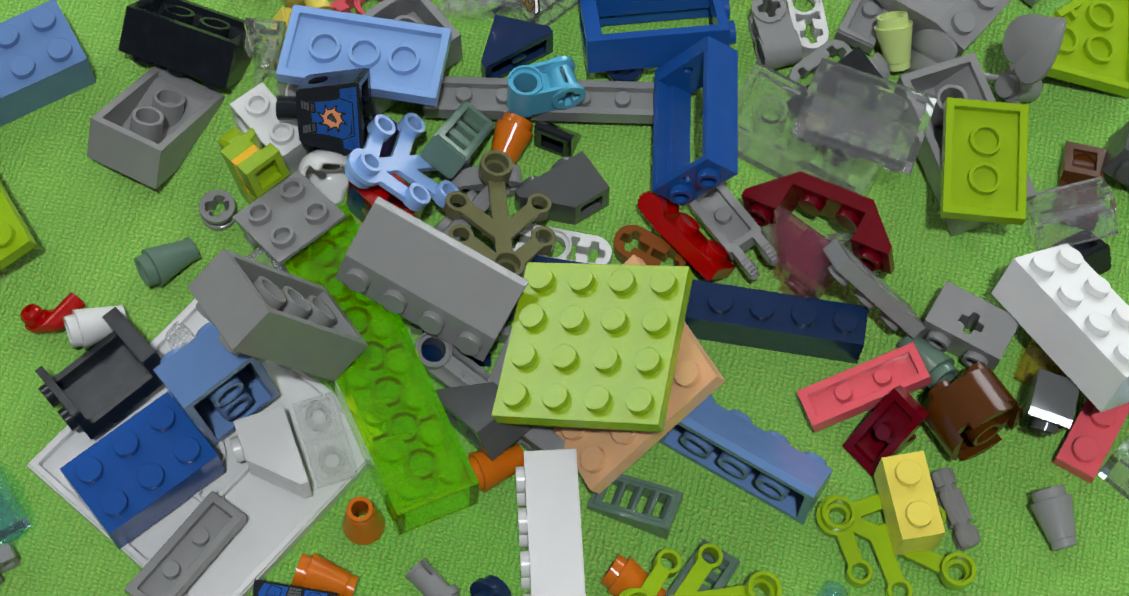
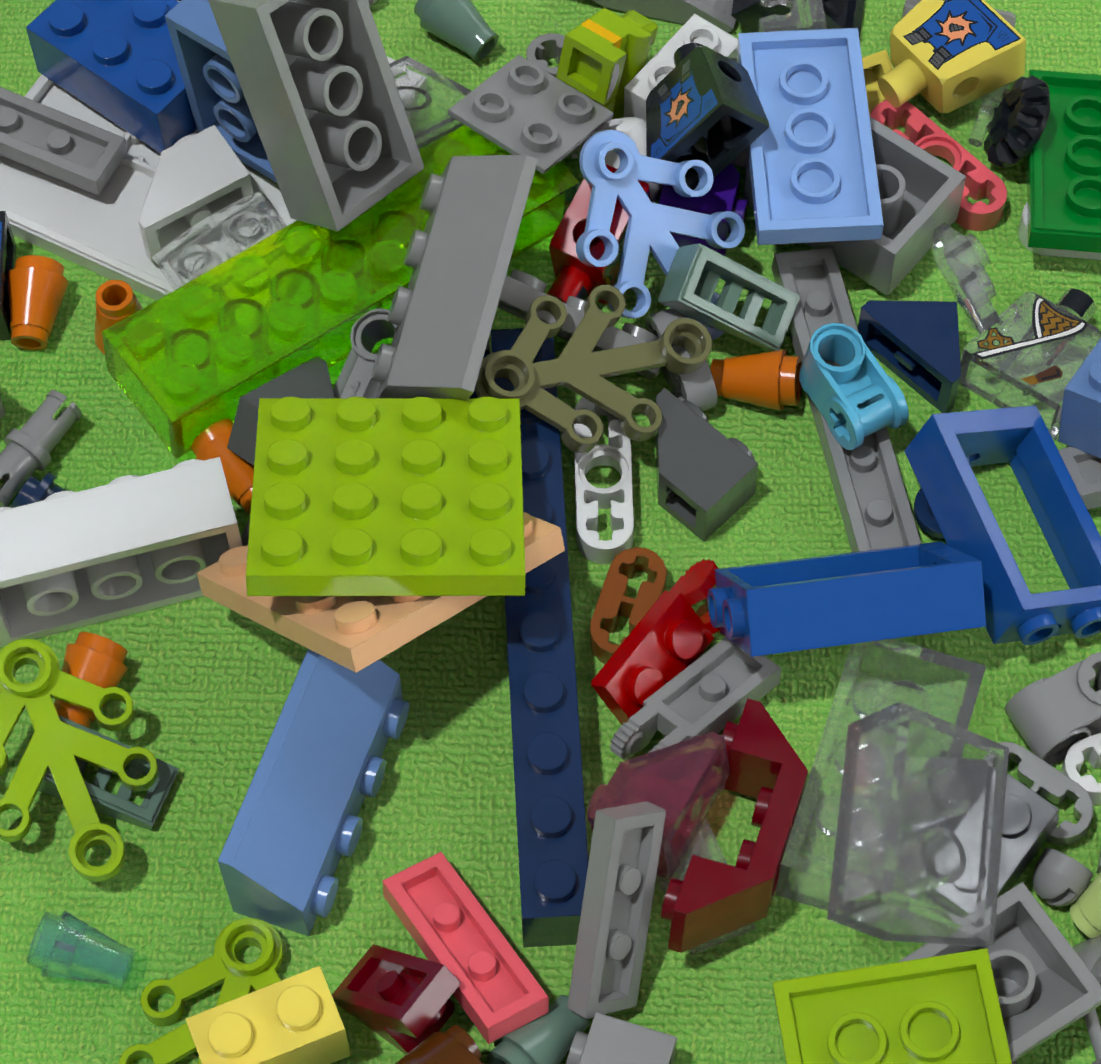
camera: 80 degrees right, 5 degrees down
black slope [534,121,581,157] -> none
sand green slope [587,474,684,540] -> none

